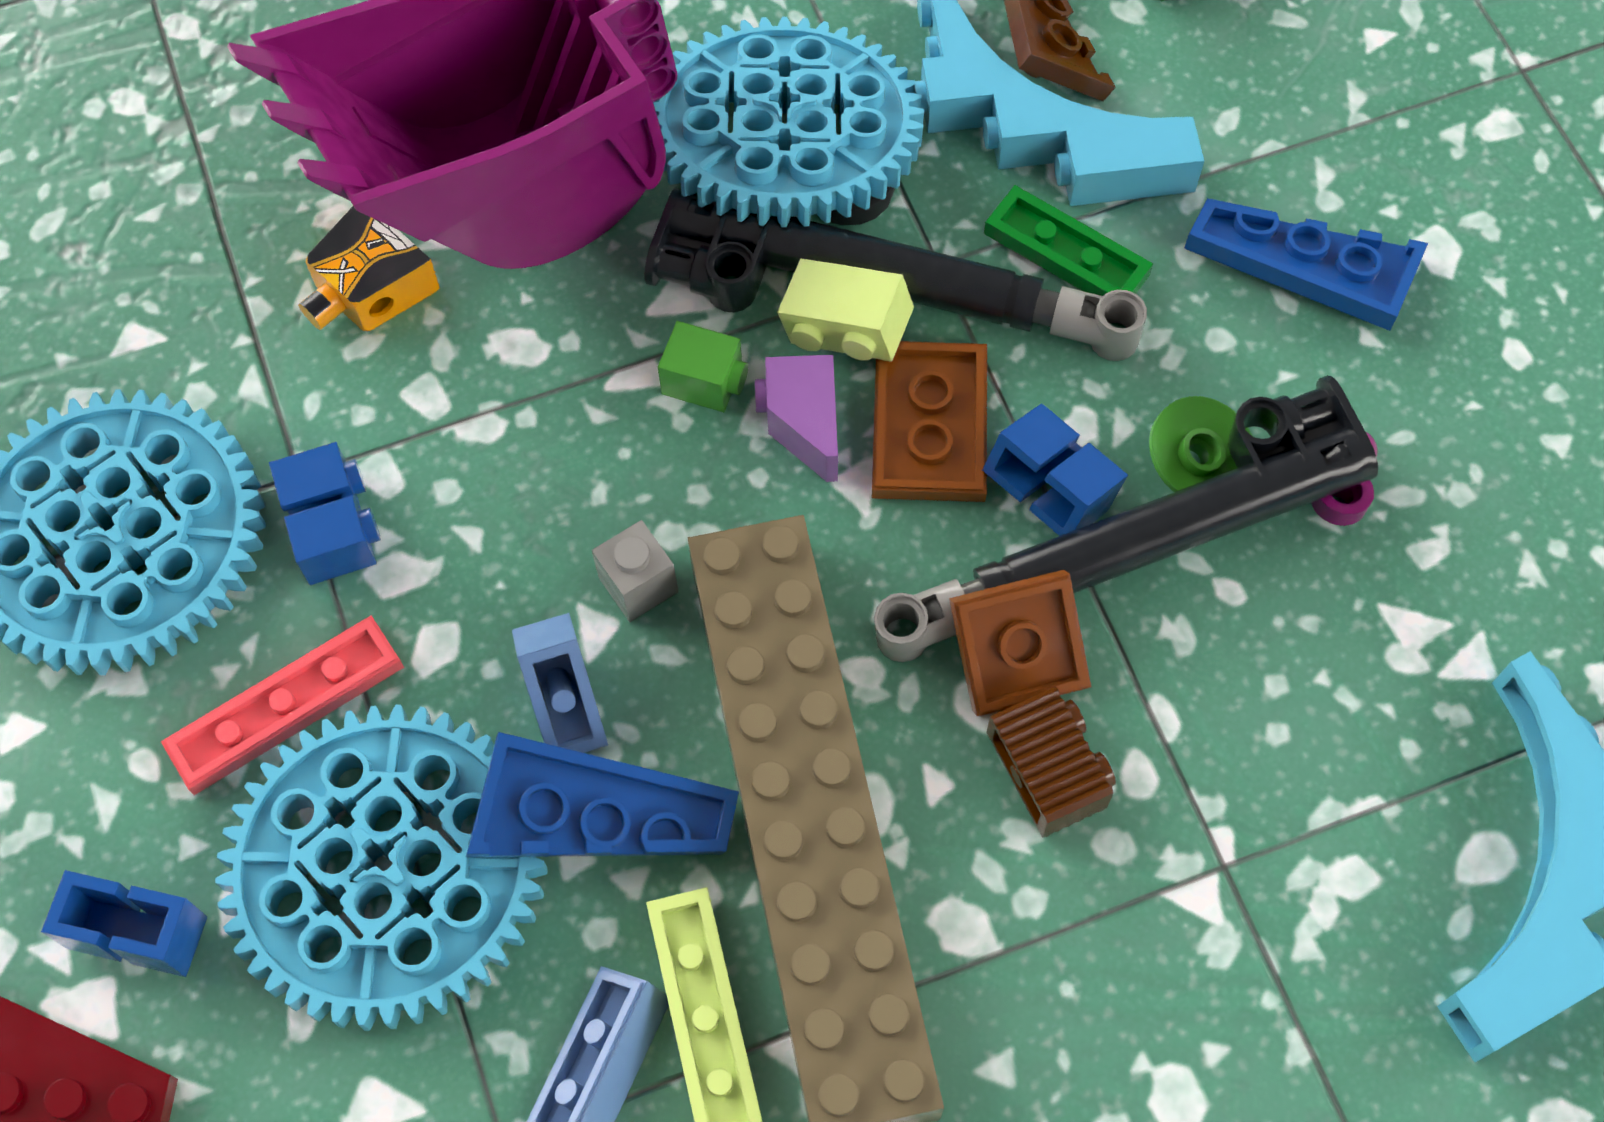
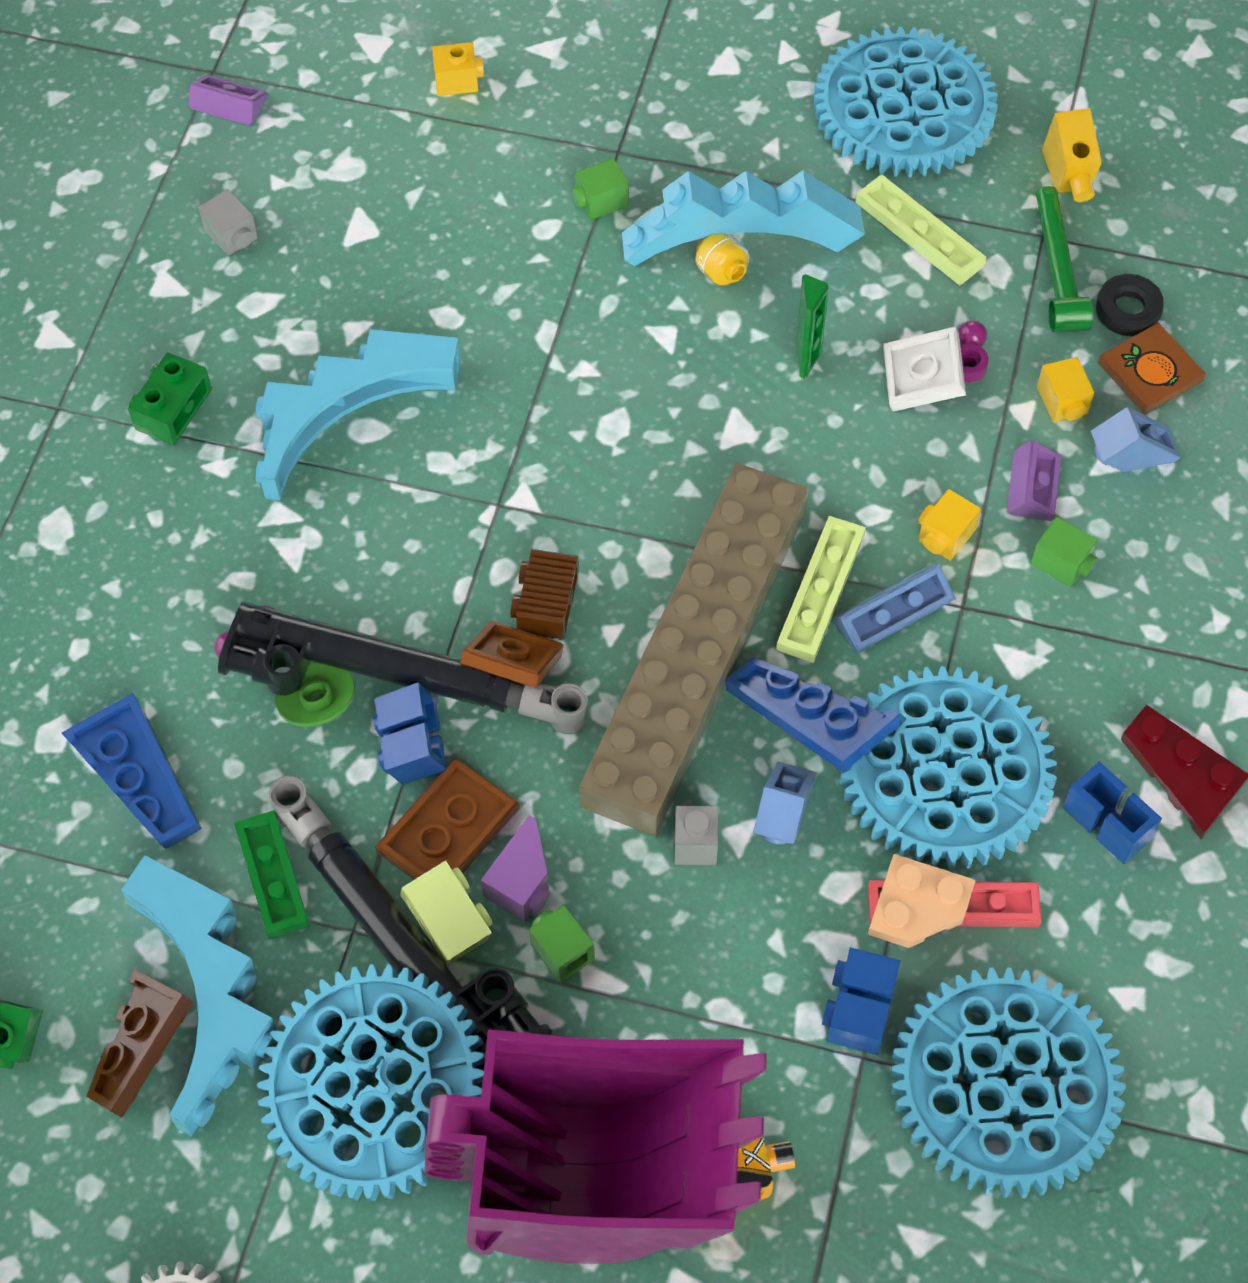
camera: 145 degrees left, 5 degrees down
none -> light nougat plate [868,854,976,948]

